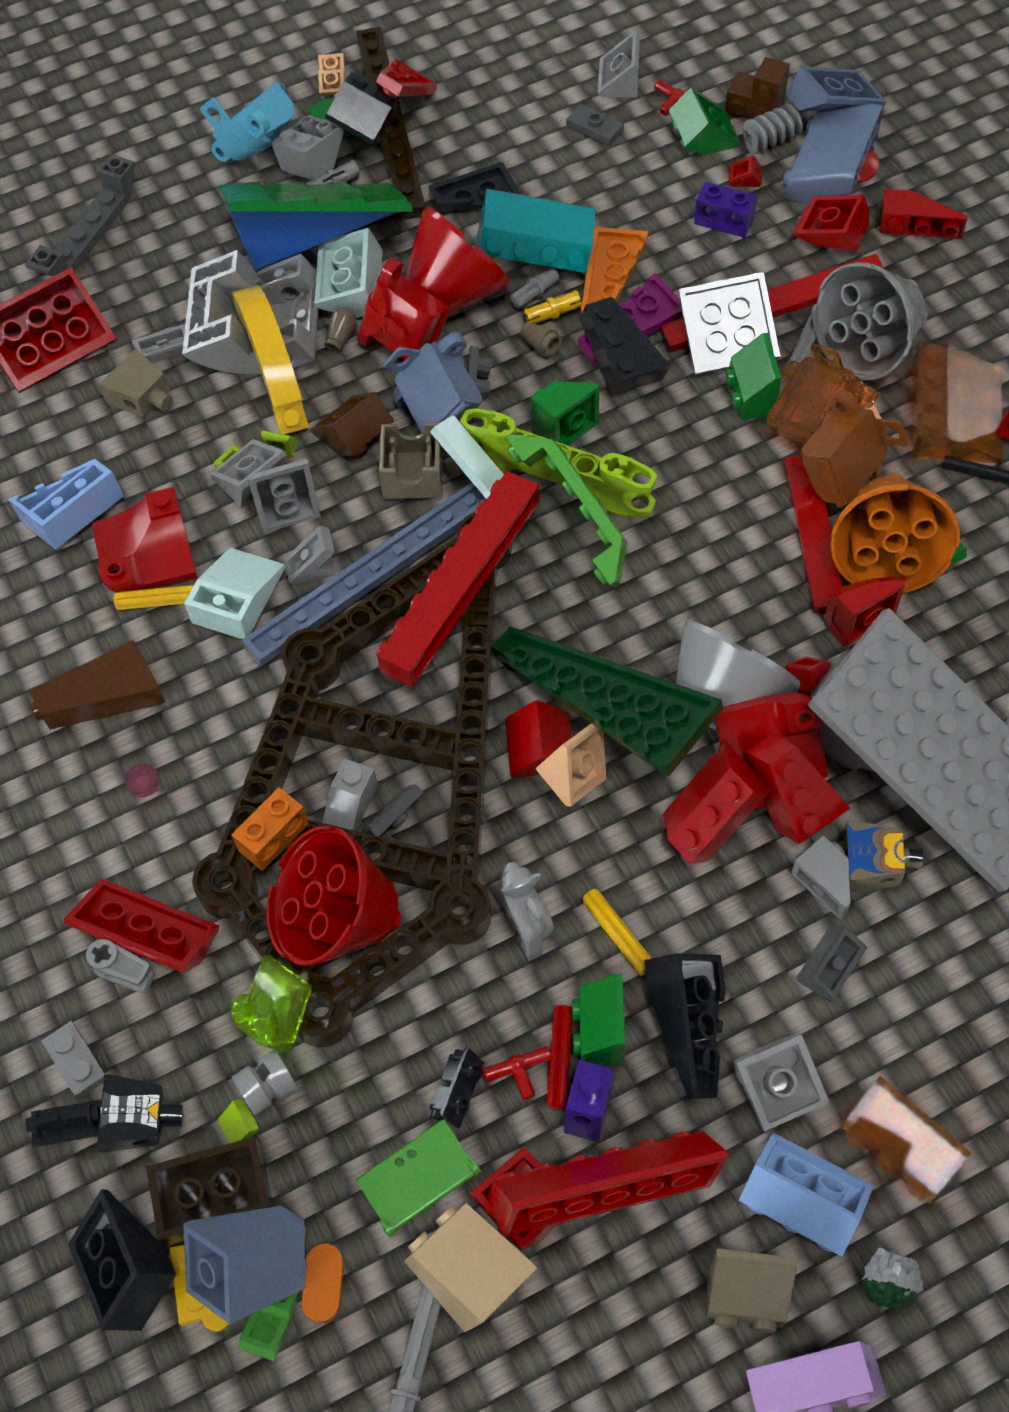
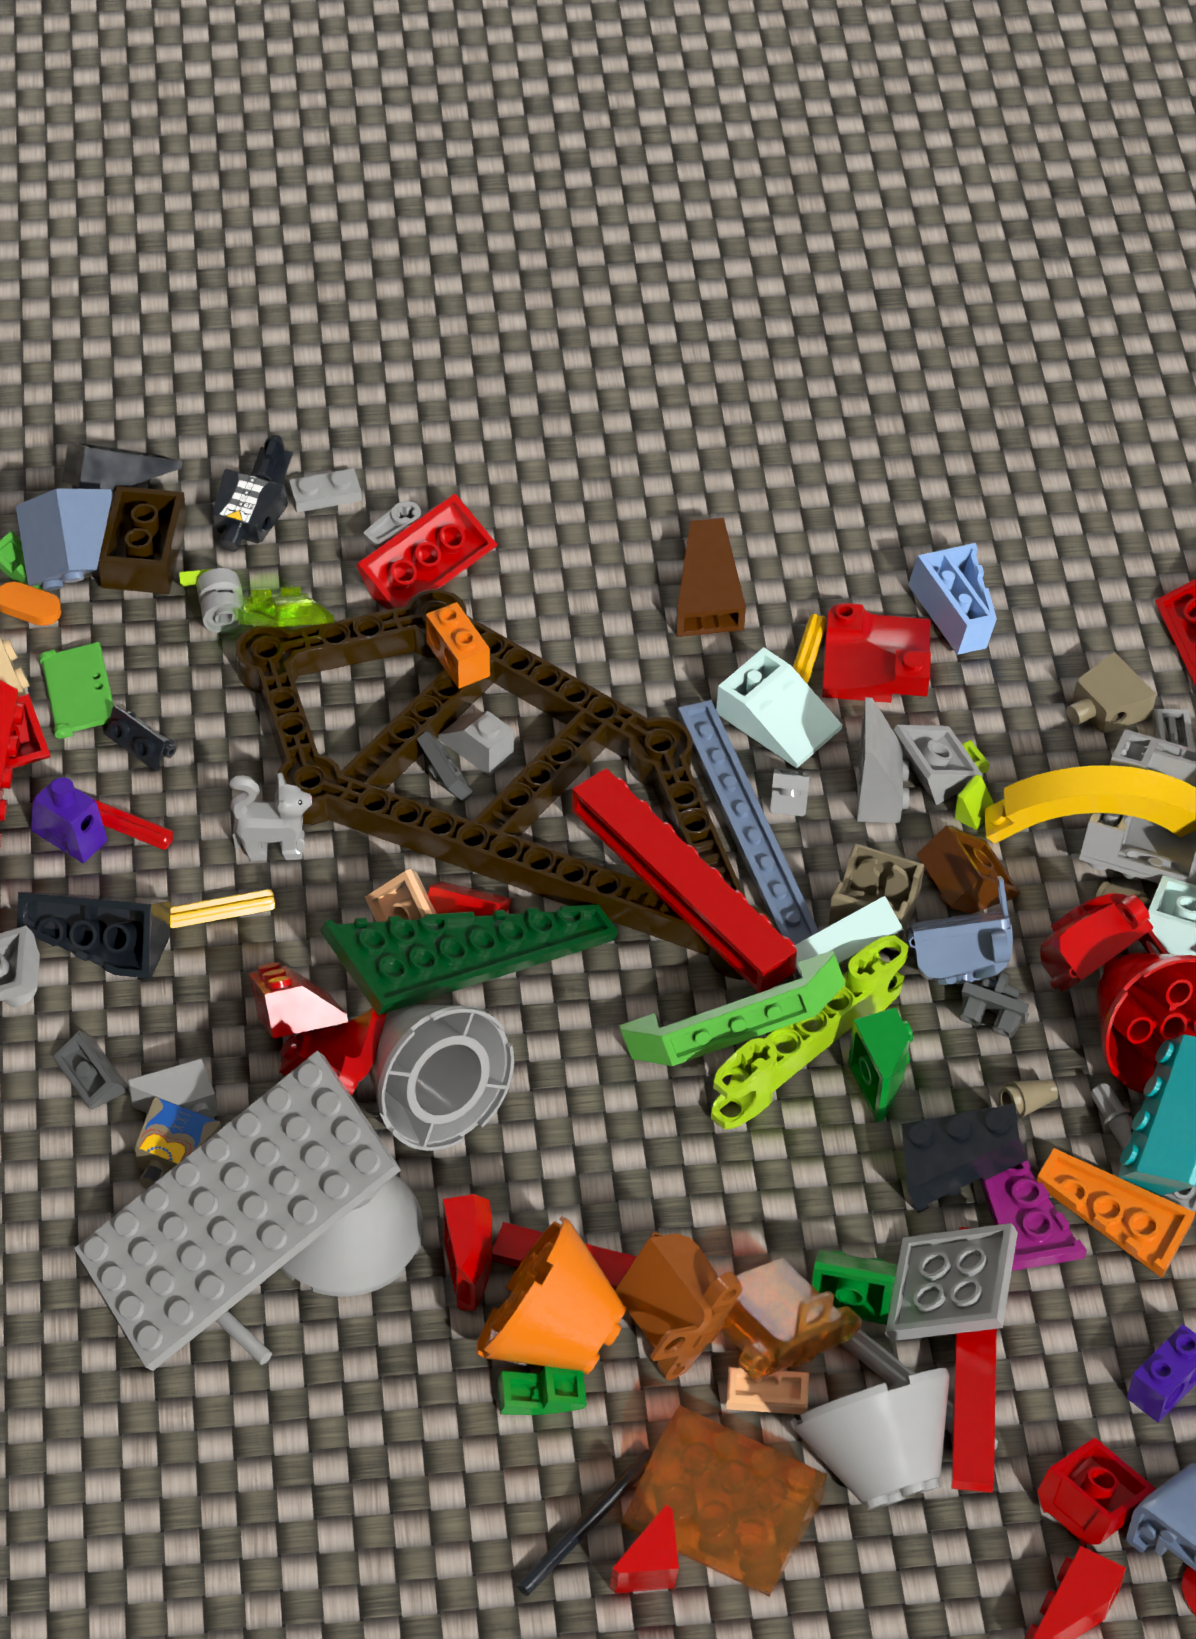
camera: 105 degrees right, 10 degrees down
clear pink tile [125,763,159,797] -> none
red cone [267,826,401,966] -> none
red piece [482,1046,551,1100] -> none
yellow pin [523,290,582,324] -> none
green slope [572,974,625,1066] -> none
red wedge [746,734,851,844] -> none
red slope [785,656,831,693] -> none

